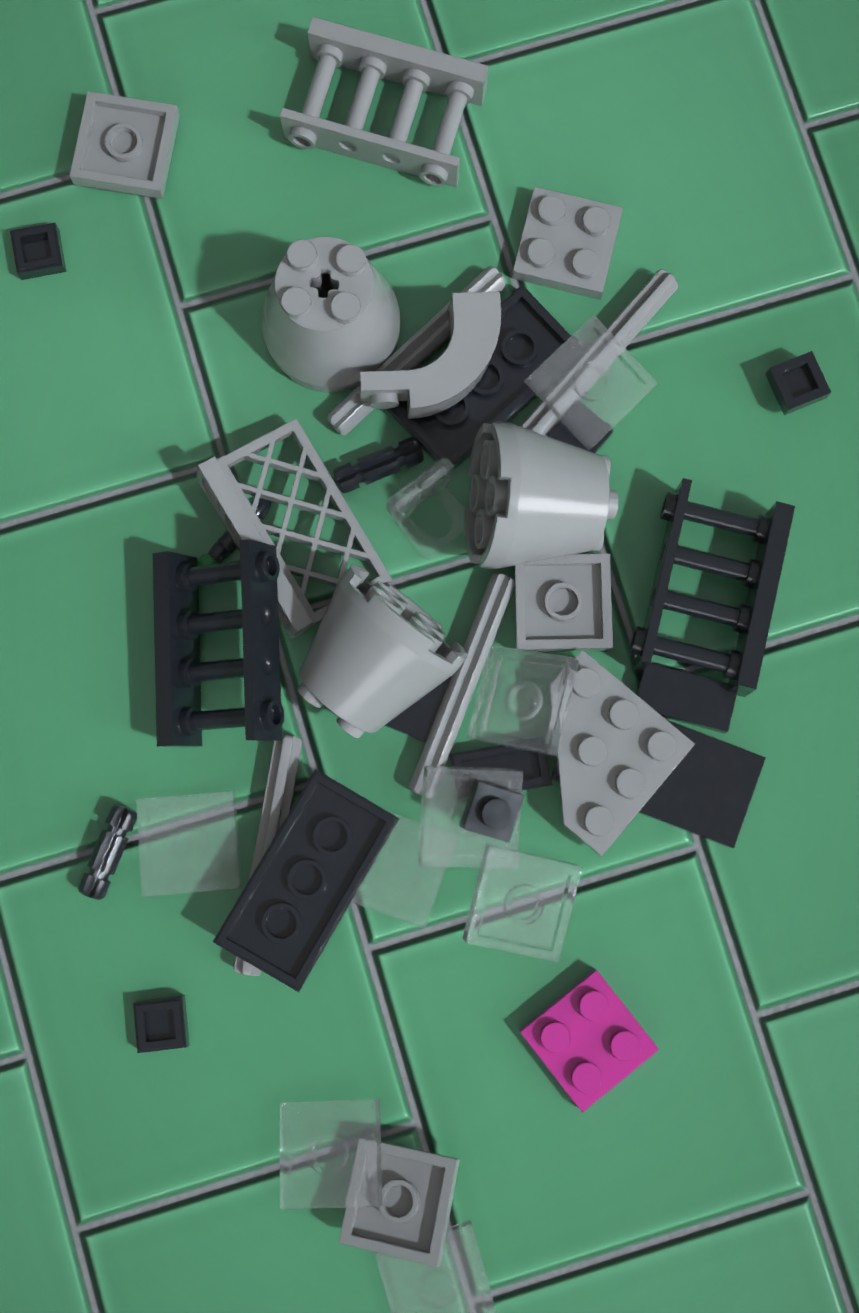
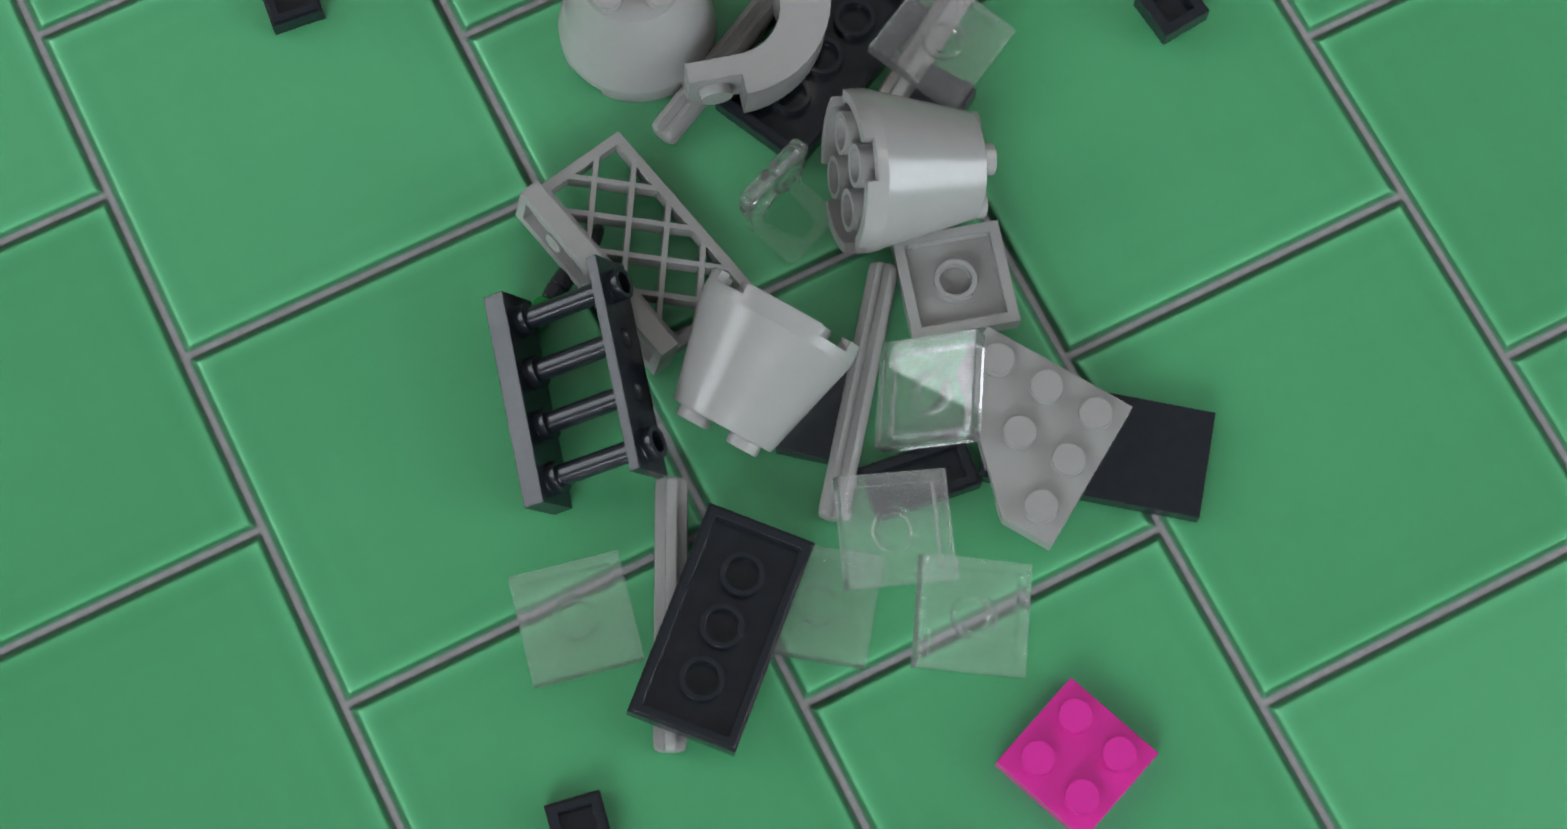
camera: 10 degrees left, 10 degrees down
black axle [78,805,138,900] -> none
black axle [333,437,424,493] -> none
black plate [459,779,525,843] -> none
black fence [629,478,795,697] -> none
black tile [636,663,737,734] -> none

